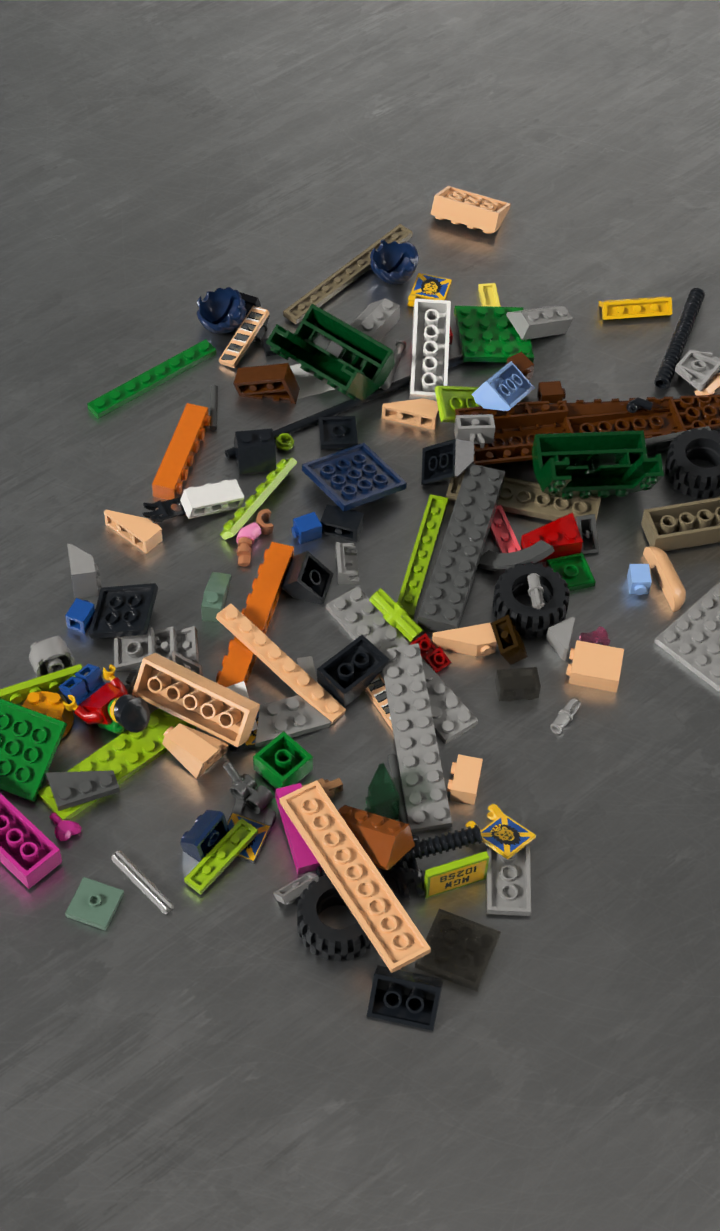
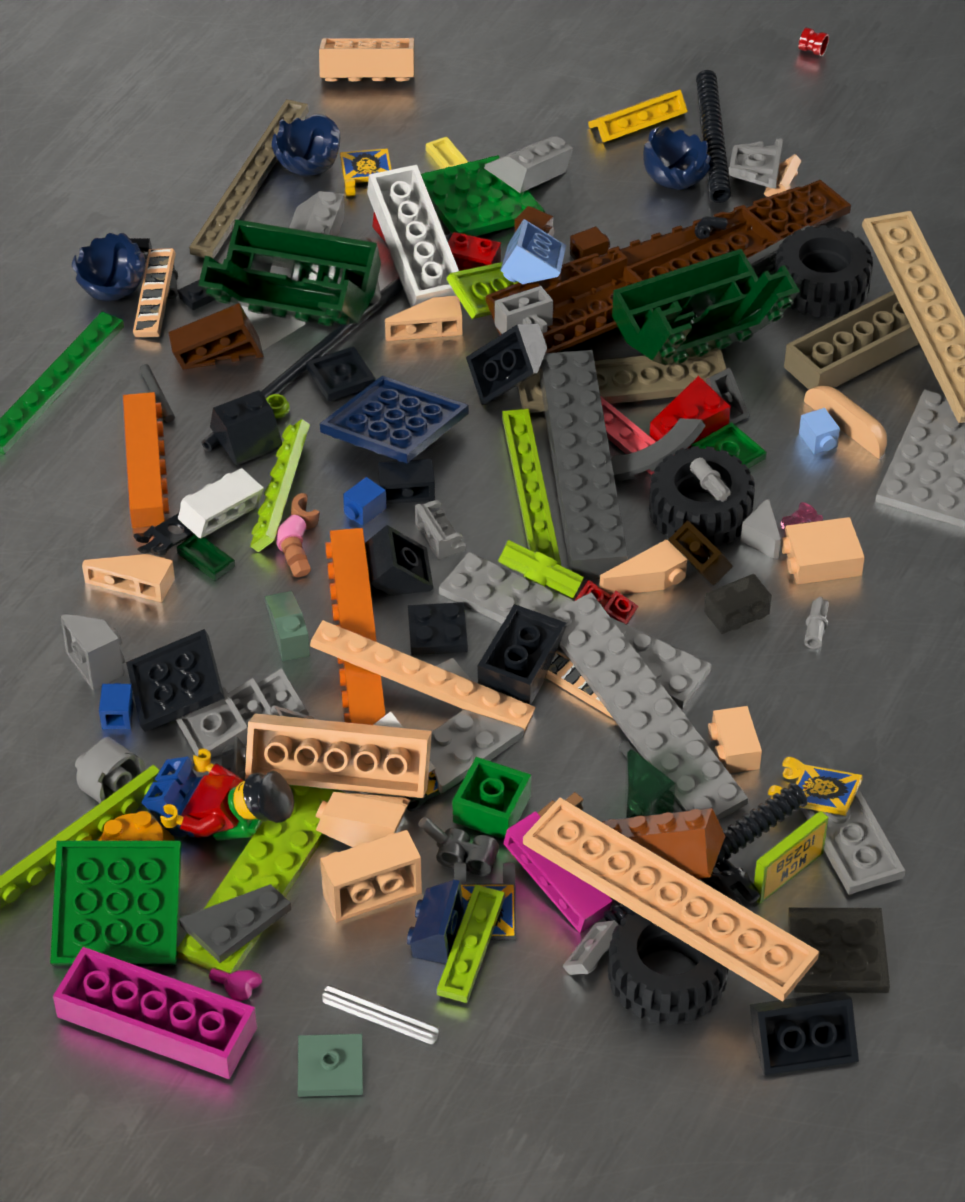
camera: 20 degrees left, 5 degrees down
none -> dark green tile [177,534,235,581]
none -> light nougat brick [320,830,422,923]
none -> black plate [408,602,468,655]
none -> red brick [448,232,501,271]
none -> dark blue piece [643,127,711,190]

